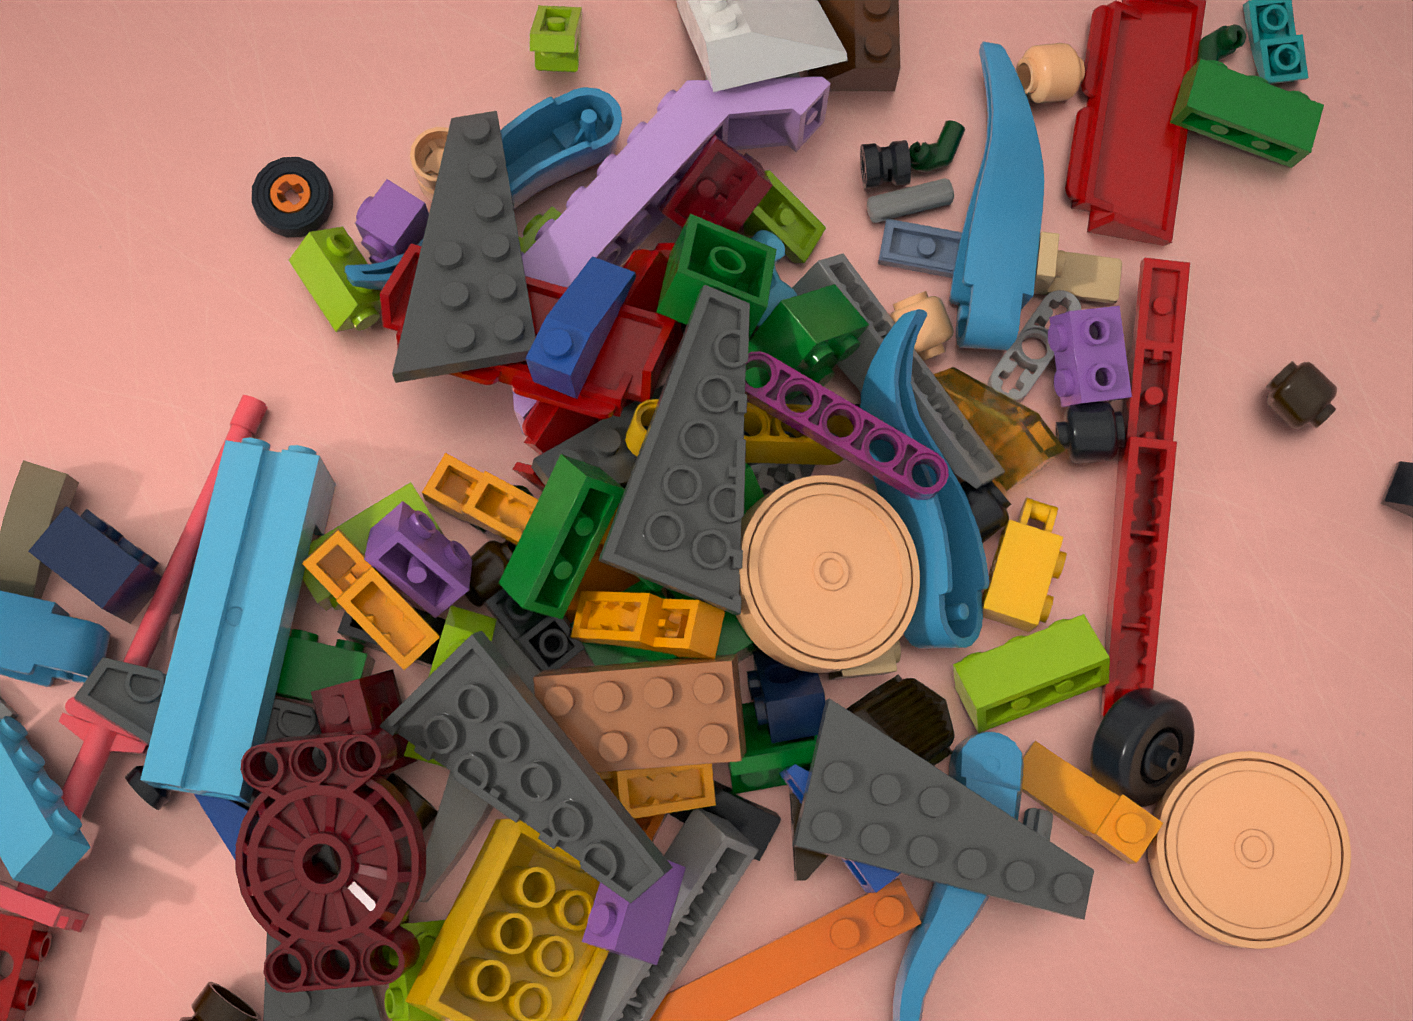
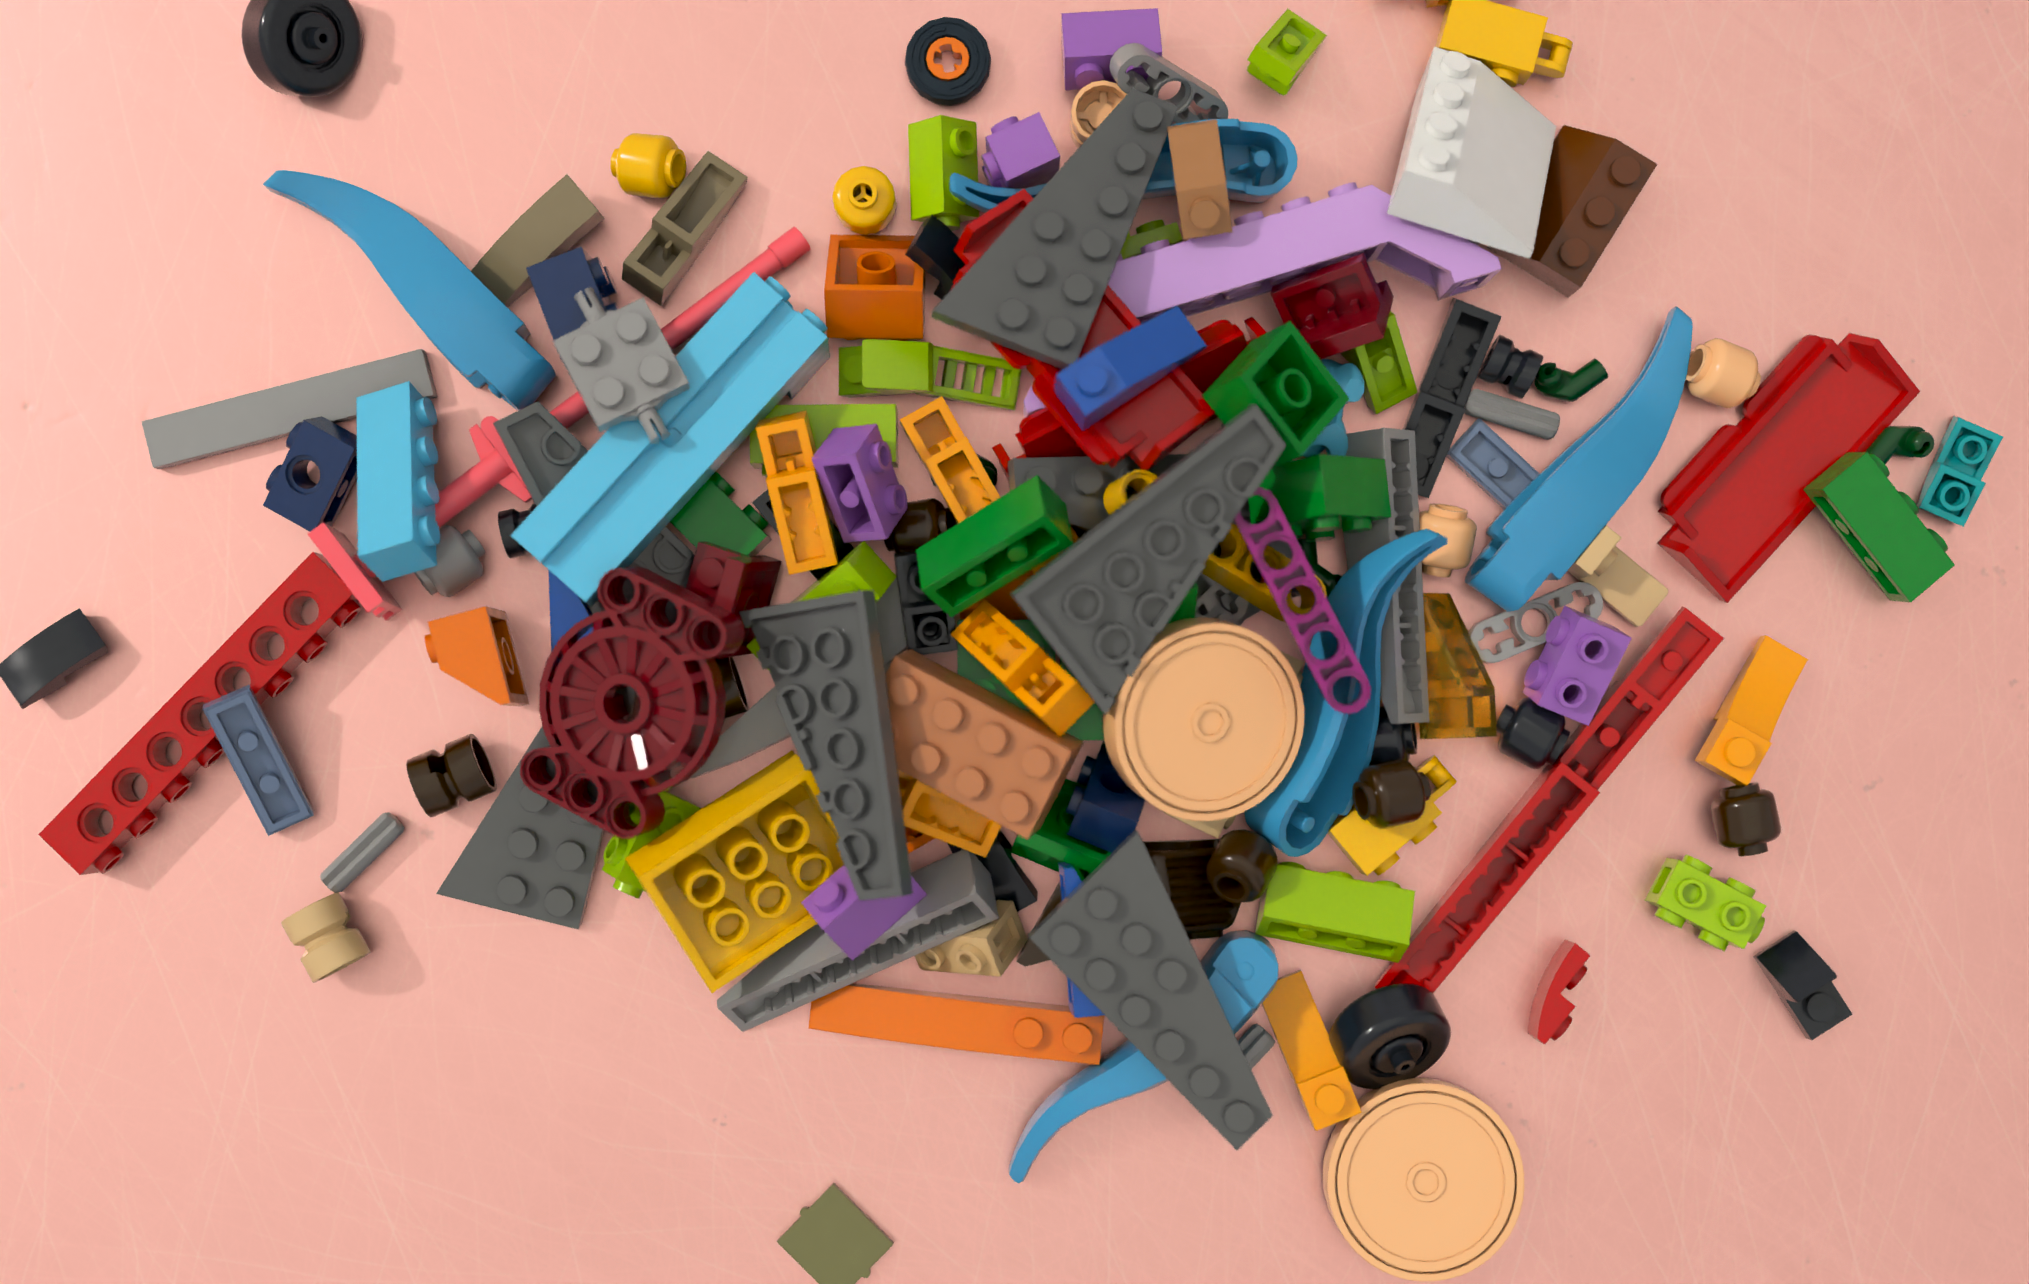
camera: 35 degrees right, 10 degrees up
none -> light grey head [414,525,486,597]
none -> orange slope [425,606,529,707]
none -> light grey plate [553,288,690,444]
none -> yellow head [610,133,686,198]
none -> dark tan slope [622,151,748,306]
none -> orange slope [824,235,926,341]
none -> yellow head [832,166,897,235]
none -> lime slope [839,339,933,398]
none -> black slope [905,214,965,300]
none -> lime slope [915,345,1022,410]
none -> tan bracket [915,900,1028,977]
none -> medium lavender brick [1061,8,1162,90]
none -> light grey beam [1109,43,1228,123]
none -> medium nougat slope [1167,119,1233,240]
none -> dark brown head [1206,830,1277,903]
none -> dark brown head [1352,759,1431,829]
none -> black slope [1403,298,1502,498]
none -> red slope [1528,940,1591,1045]
none -> lime brick [1645,855,1766,952]
none -> light orange slope [1695,635,1808,786]

